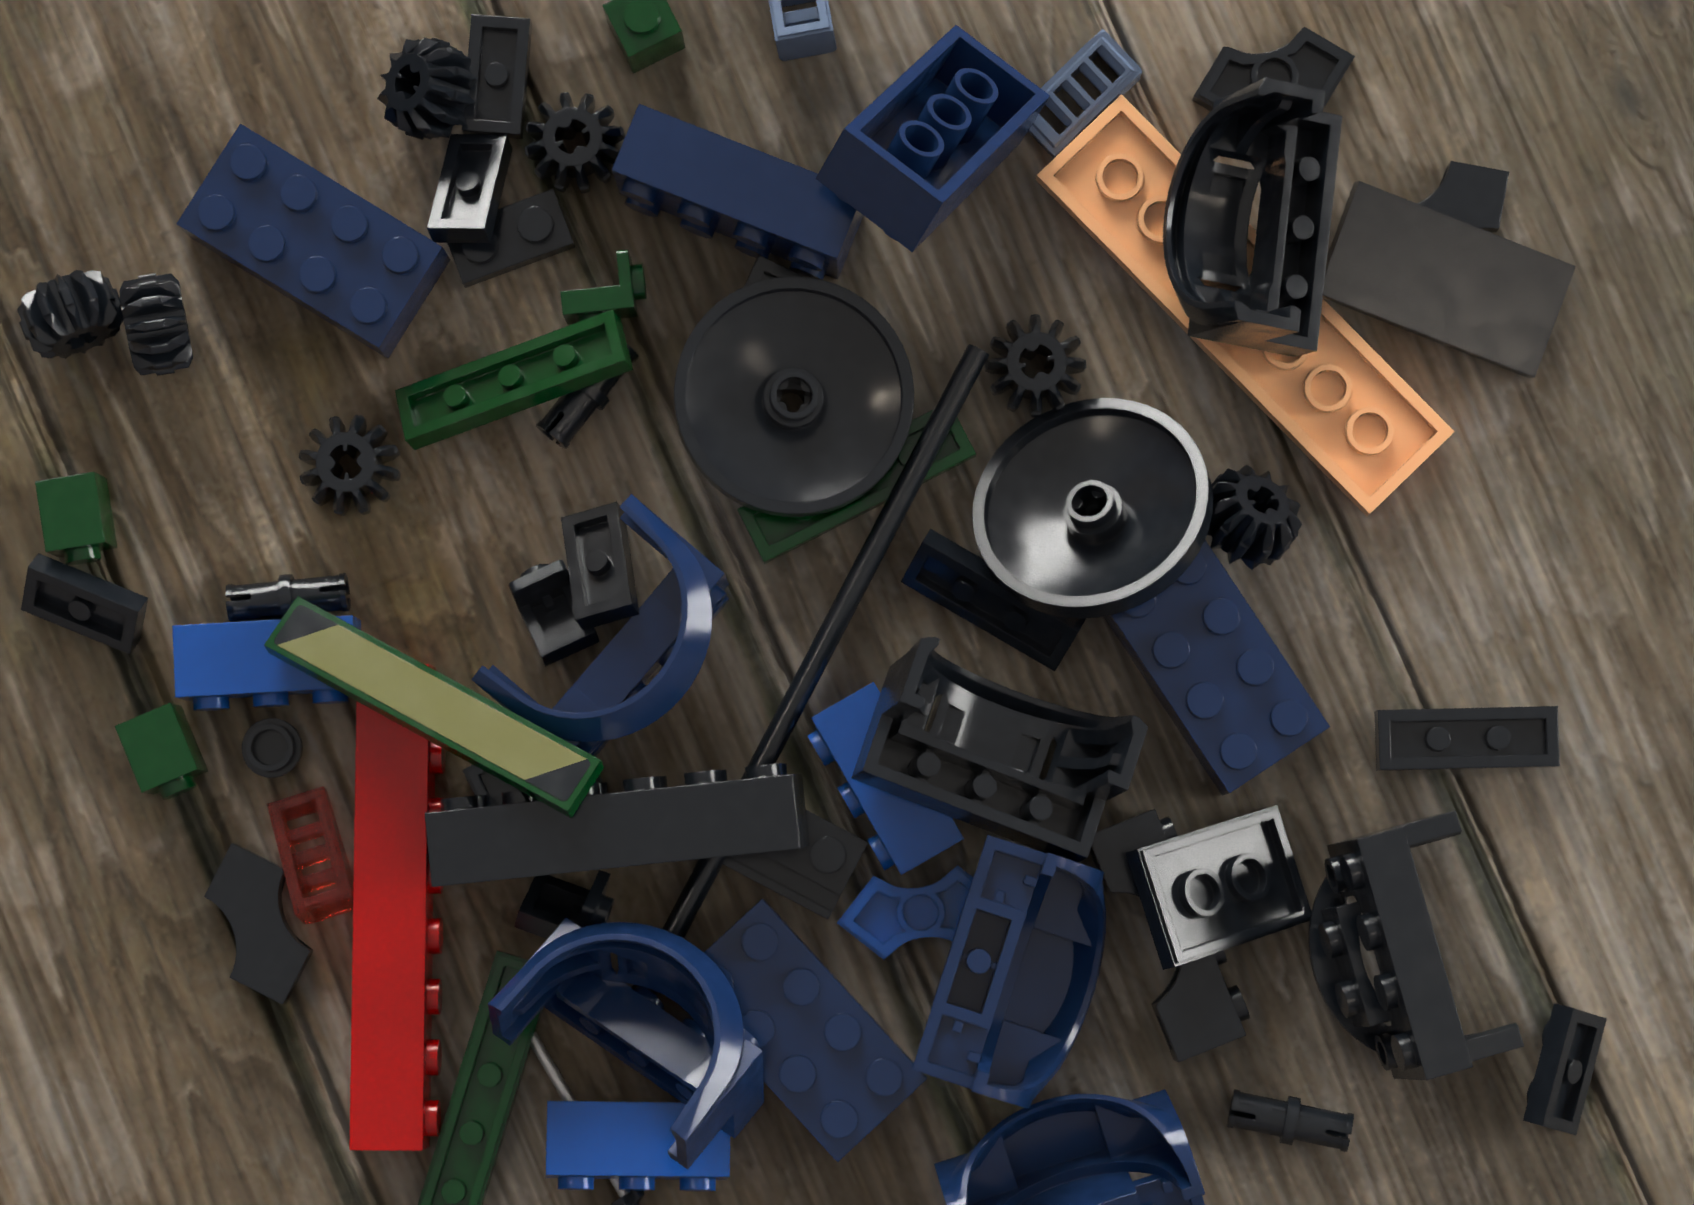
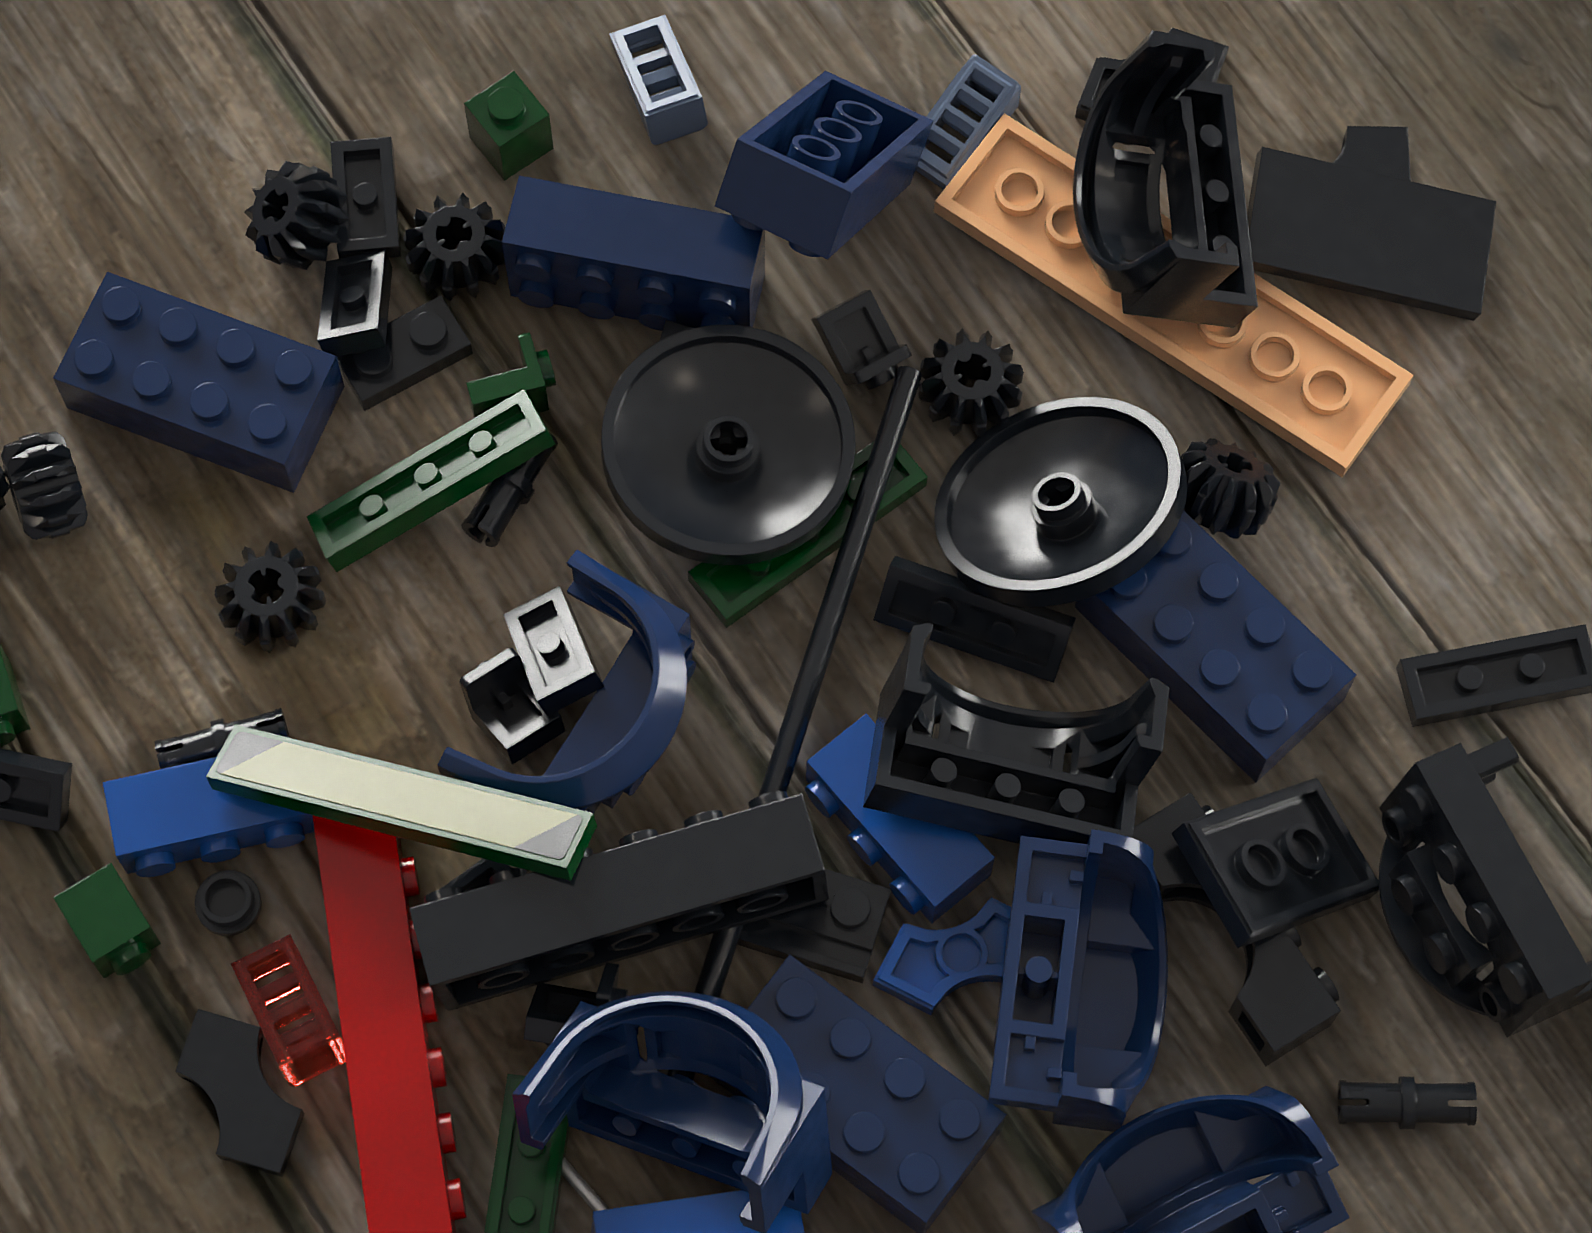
camera: 15 degrees left, 15 degrees down
none -> black bracket [811,290,912,390]

